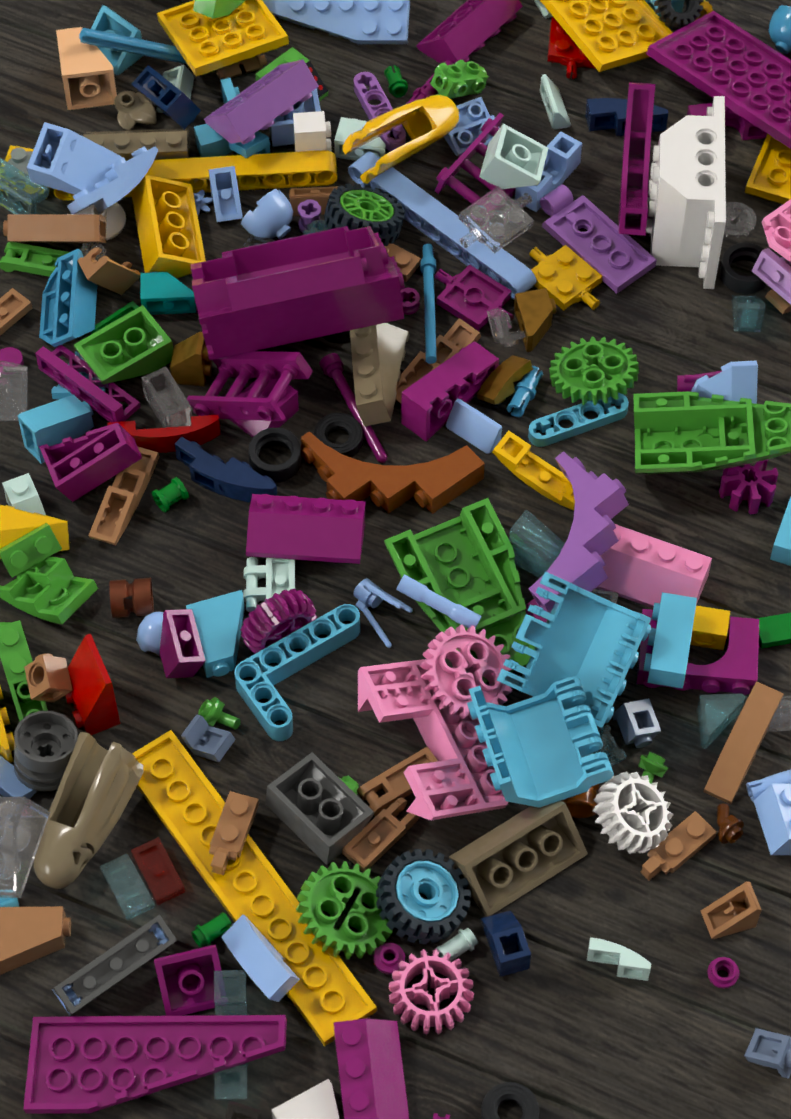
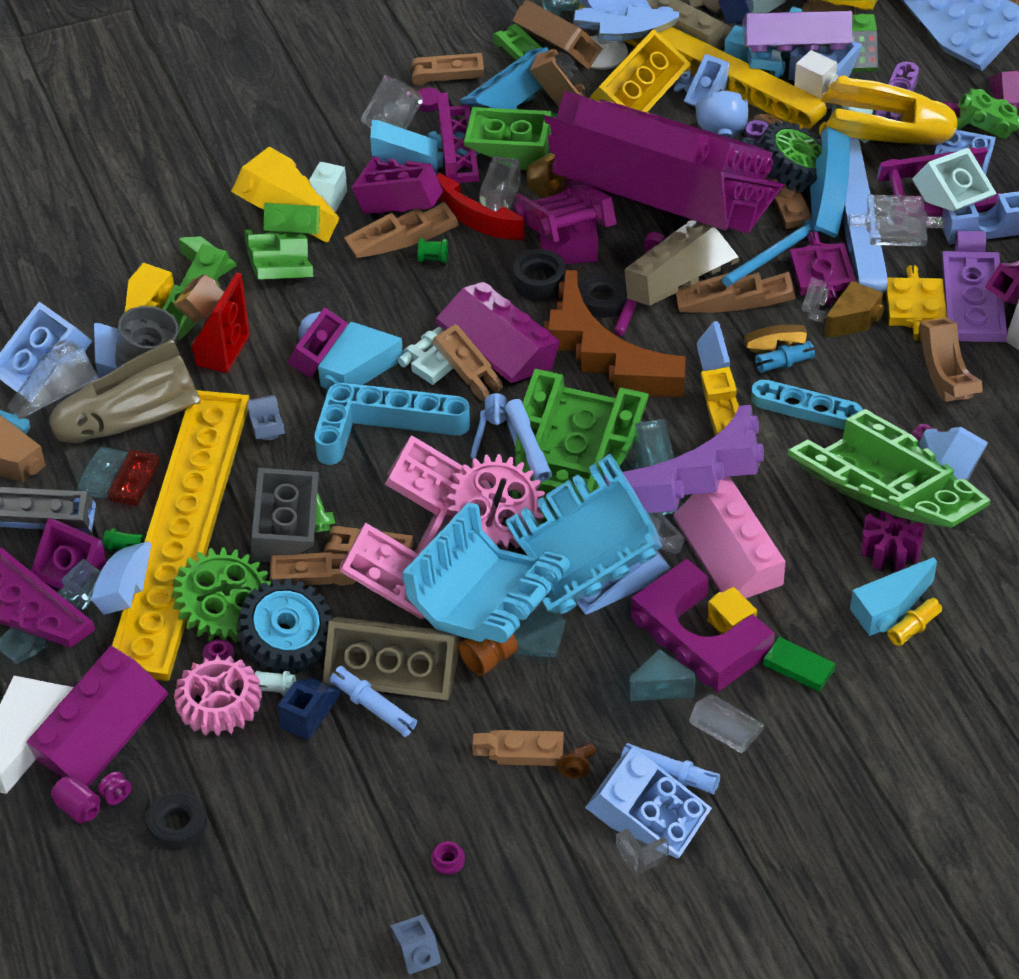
camera: 45 degrees right, 10 degrees down
copper wheel [109,578,154,618] -> none
dark blue slope [175,437,277,502] -> none
bright green plate [198,697,240,730] -> none
medium nougat hinge [209,791,259,875] -> none
magenta gear [240,588,317,654] -> none
green pin [384,65,408,98] -> none
magenta bush [401,288,420,315] -> none
magenta wedge [401,341,499,442] -> none
bright green gear [549,337,639,405] -> none
light aqua slope [587,937,651,981] -> none
white gear [593,772,674,854] -> none
sand blue brick [612,698,661,748] -> none
bright green plate [638,752,668,784] -> none
medium azure brick [643,592,697,689] -> none
medium nougat slope [701,881,761,939] -> none
medium nougat slope [704,681,783,804] -> none
none -> light blue pin [330,666,417,737]
none -> medium nougat hinge [432,324,503,401]
none -> dark azure slope [810,127,850,238]
none -> medium nougat arch [920,317,983,402]

